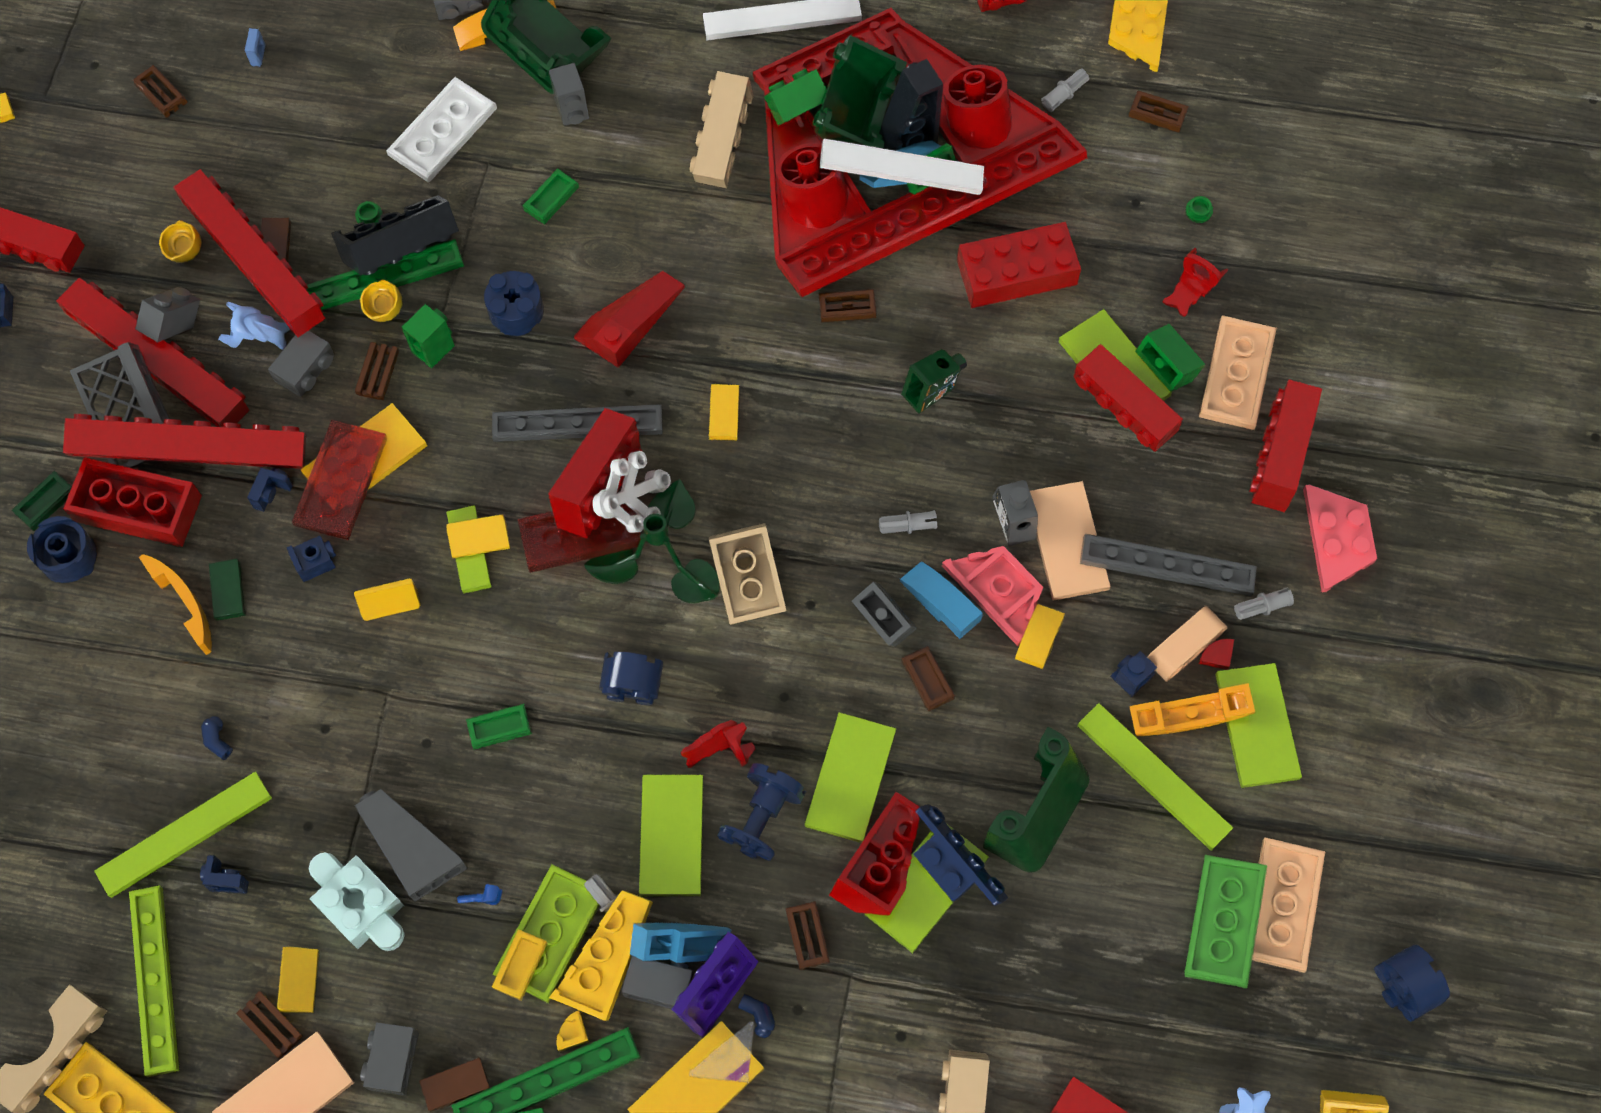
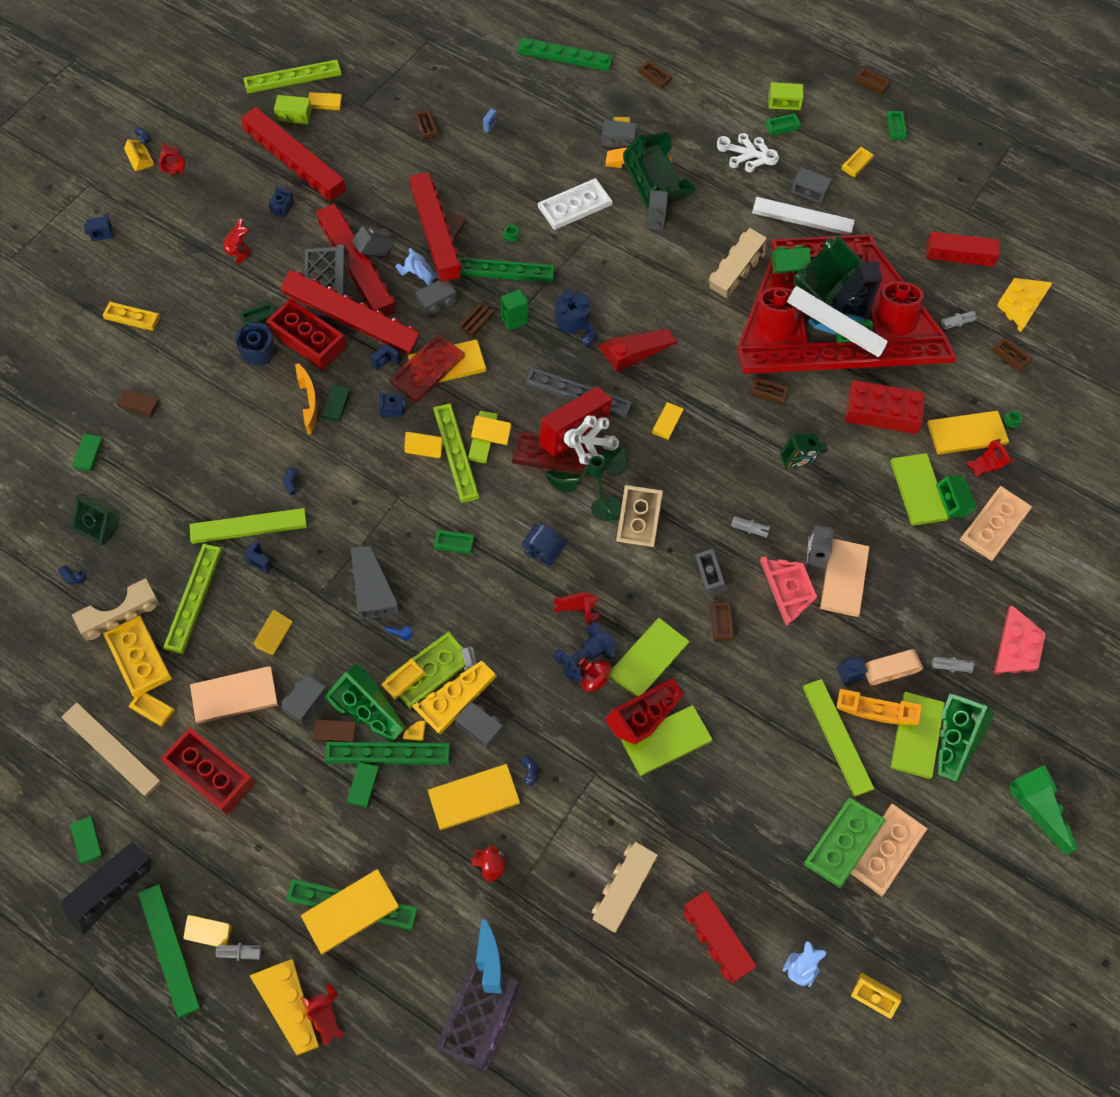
camera: 20 degrees right, 5 degrees down
yellow hair [159,220,202,263] -> none
reddish brown tile [236,991,303,1059] -> none
light aqua brick [309,852,405,951] -> none
black wedge [331,195,459,275] -> none
yellow hair [360,280,403,322] -> none
green tile [523,168,579,225] -> none
dark azure slope [630,923,731,963] -> none
lime tile [639,775,703,896] -> none
dark purple plate [671,932,758,1038] -> none
clear tile [689,1022,754,1083] -> none
reddish brown tile [785,901,830,970] -> none
dark azure slope [900,561,983,639] -> none
dark blue bracket [914,804,1008,906] -> none
dark green windscreen [983,727,1090,873] -> none
yellow slope [1015,604,1065,669] -> none
red brick [1074,344,1183,452] -> none
dark grey tile [1080,534,1257,596] -> none
red tile [1199,639,1235,670] -> none
red brick [1249,379,1322,512] -> none
dark blue brick [1374,945,1450,1022] -> none
none -> green wedge [324,663,405,742]
none -> lime tile [433,403,479,503]
none -> red piece [578,658,611,692]
none -> dark blue arm [581,323,597,347]
none -> yellow tile [927,411,1009,455]
none -> green wedge [938,694,994,783]
none -> green wedge [1009,765,1077,856]

